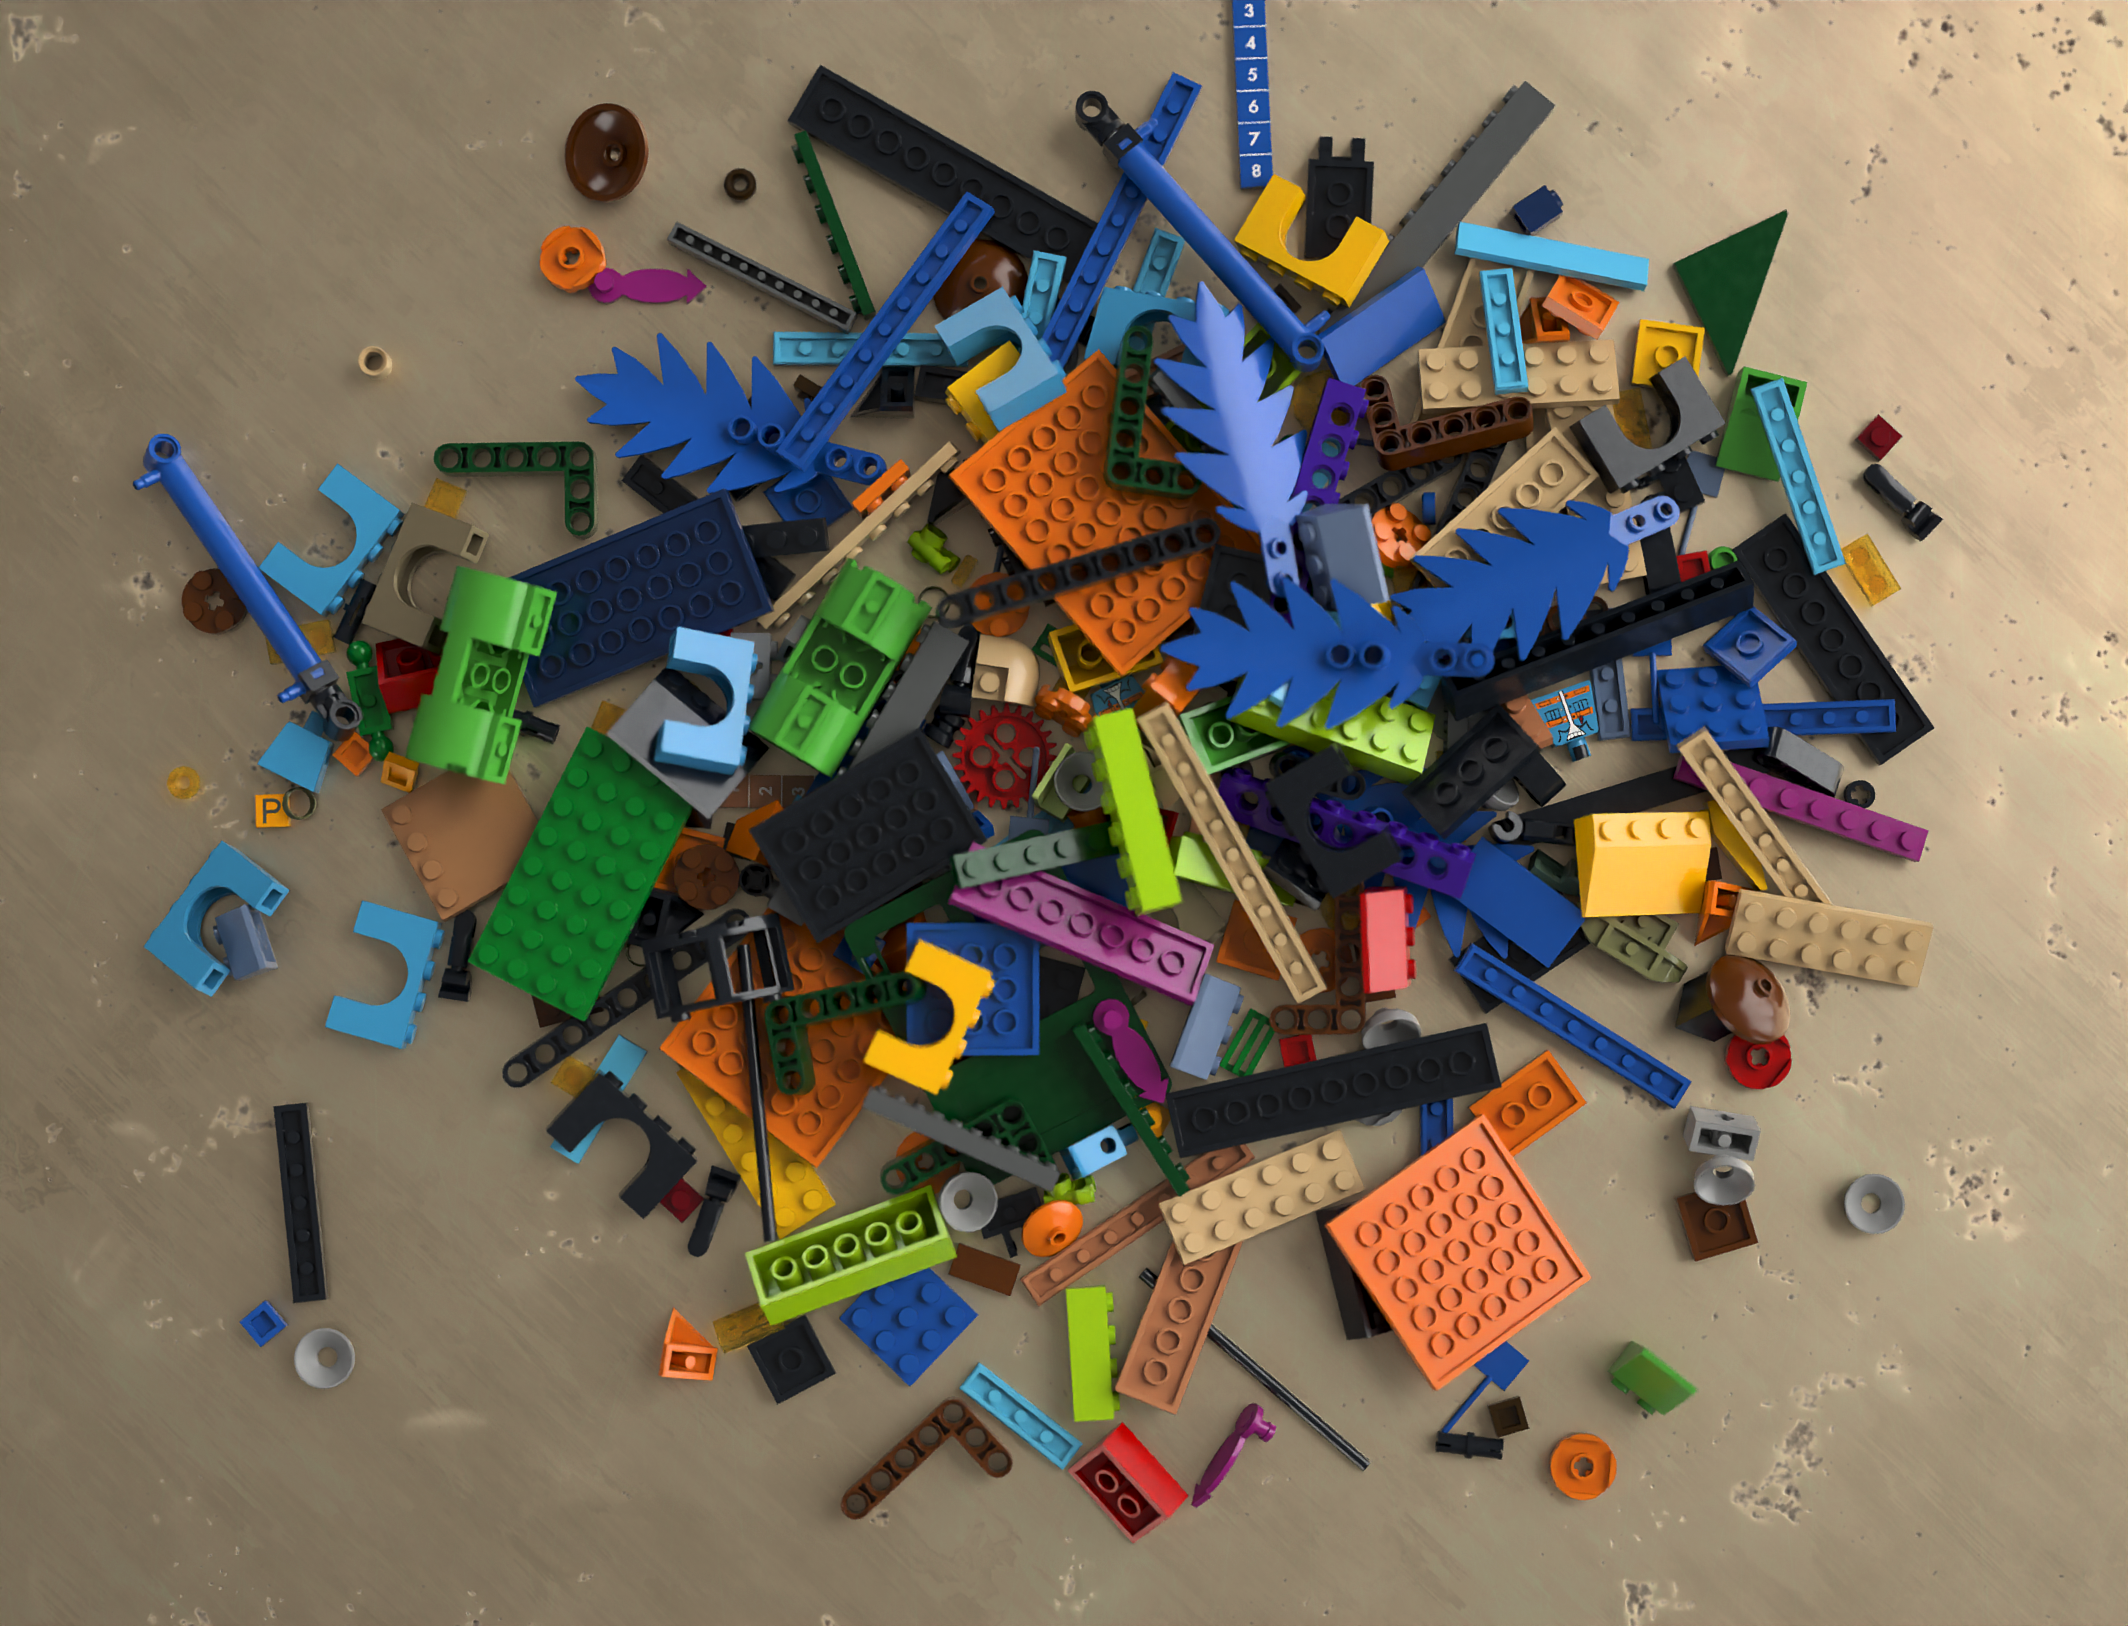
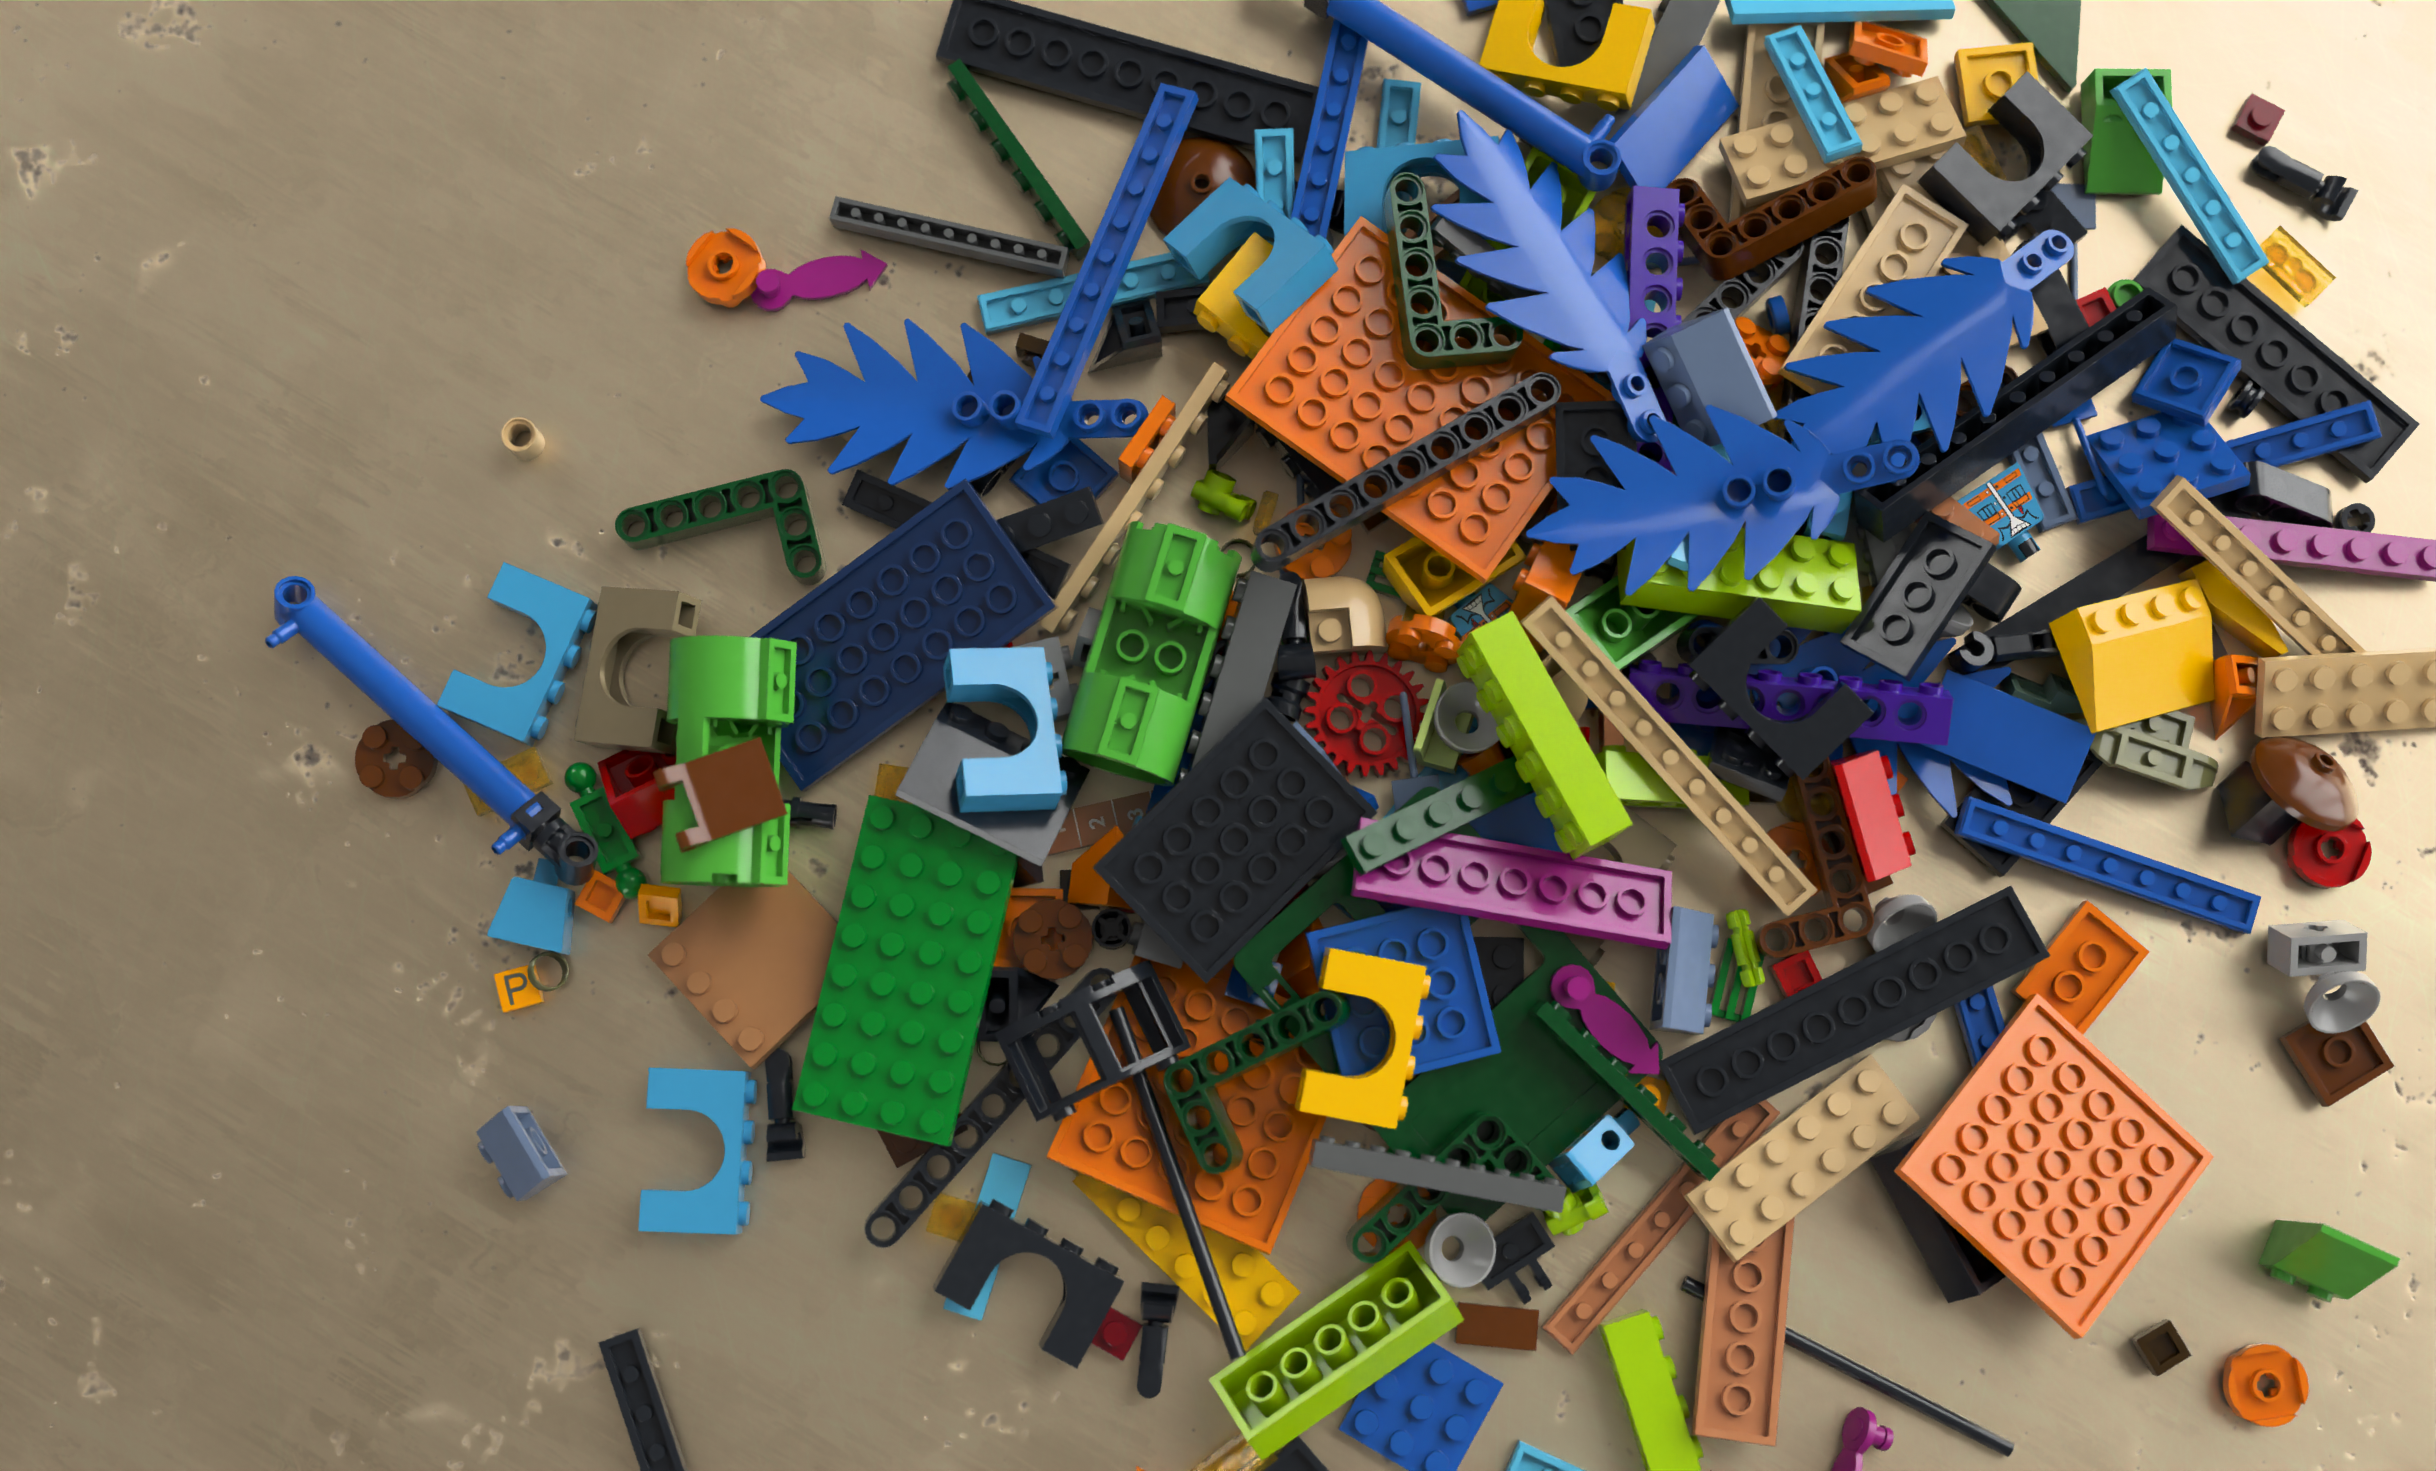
camera: 15 degrees left, 5 degrees down
dark azure arch [144,841,290,997] -> none
clear yellow plate [167,766,201,799] -> none
black pin [333,578,377,645] -> none
clear yellow tile [424,478,468,519] -> none
reddish brown dish [565,103,649,202] -> none
dark brown plate [724,168,757,201] -> none
orange dish [1021,1200,1083,1257] -> none
orange plate [1216,899,1297,981] -> none
black pin [1435,1431,1504,1460] -> none
blue piece [1442,1341,1529,1433] -> none
none -> reddish brown flag [653,737,788,853]
none -> lime axle [1726,909,1765,987]
none -> black bush [2227,379,2265,419]

